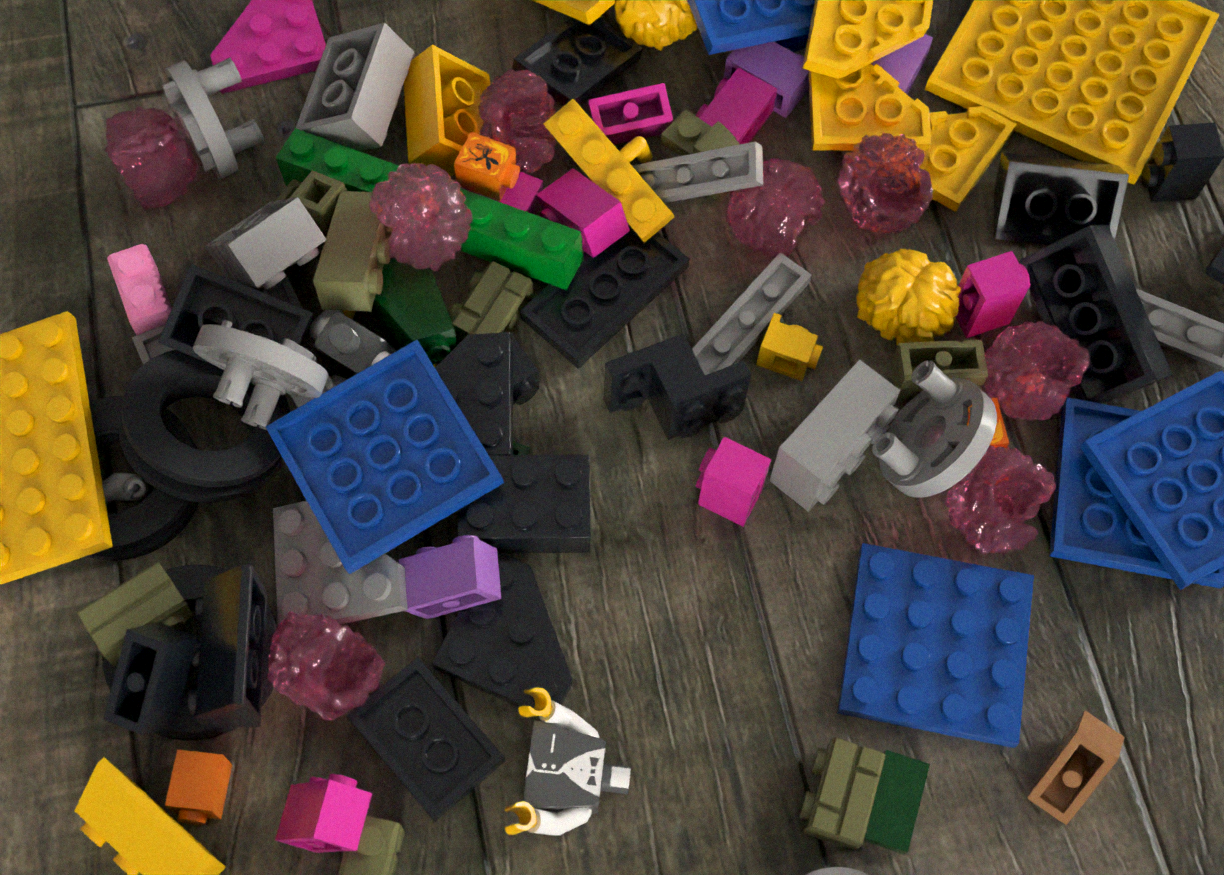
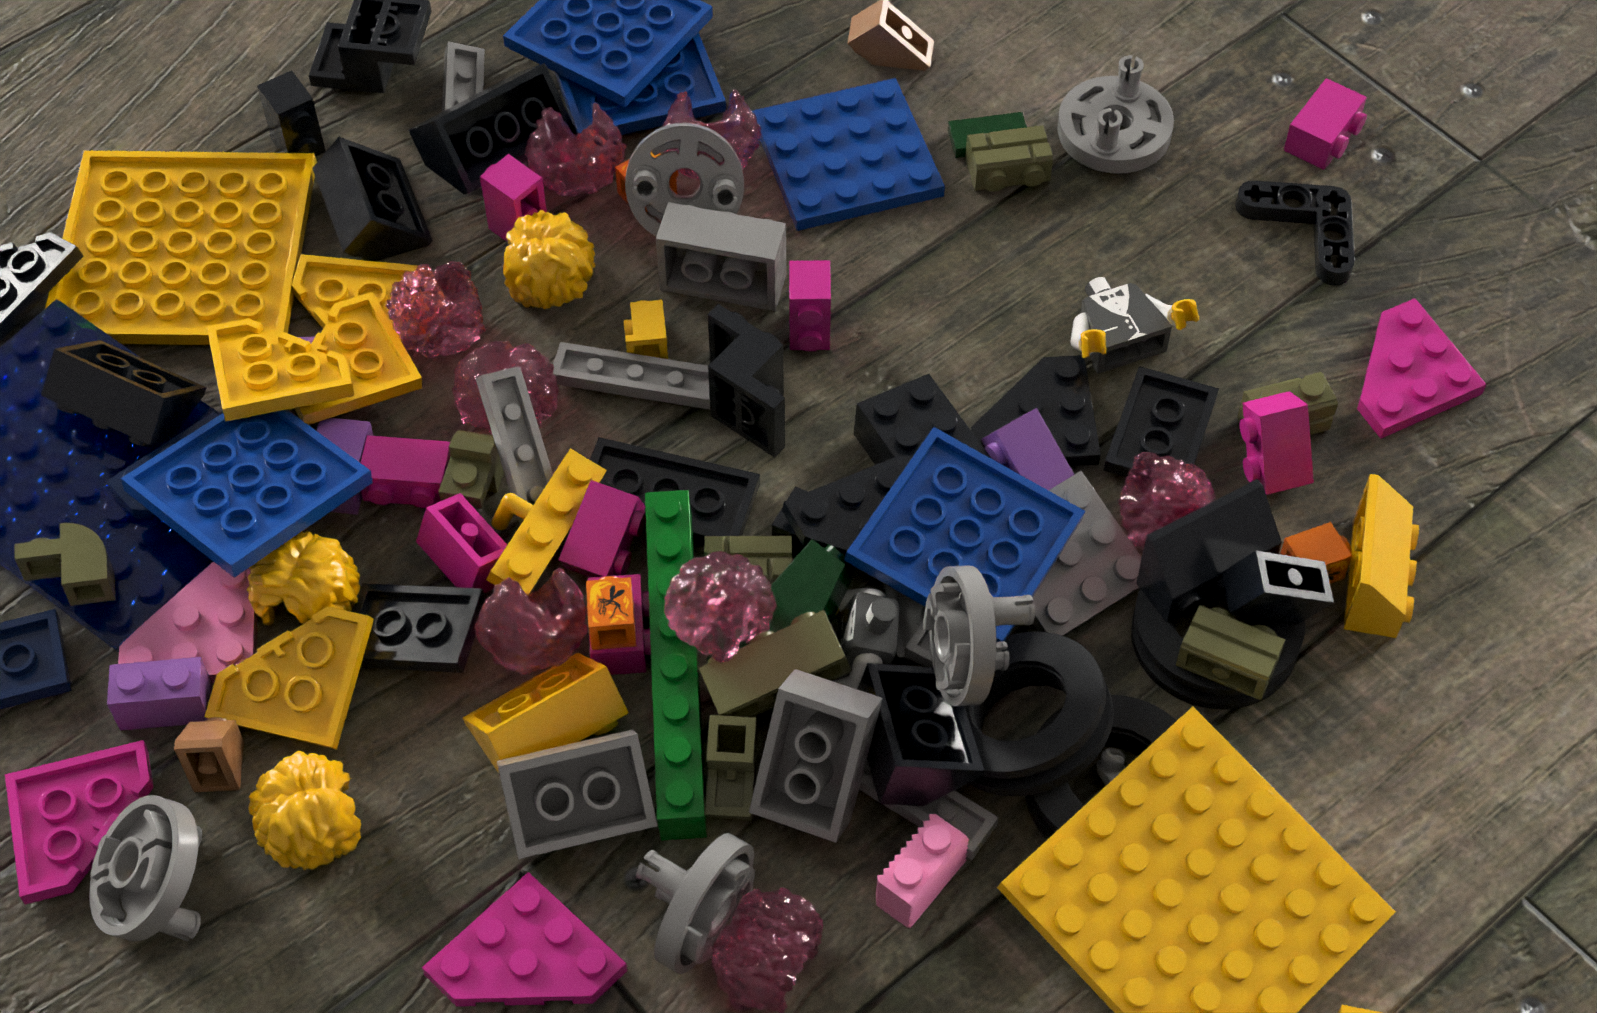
camera: 115 degrees left, 10 degrees down
olive brick [891,340,988,399] -> none

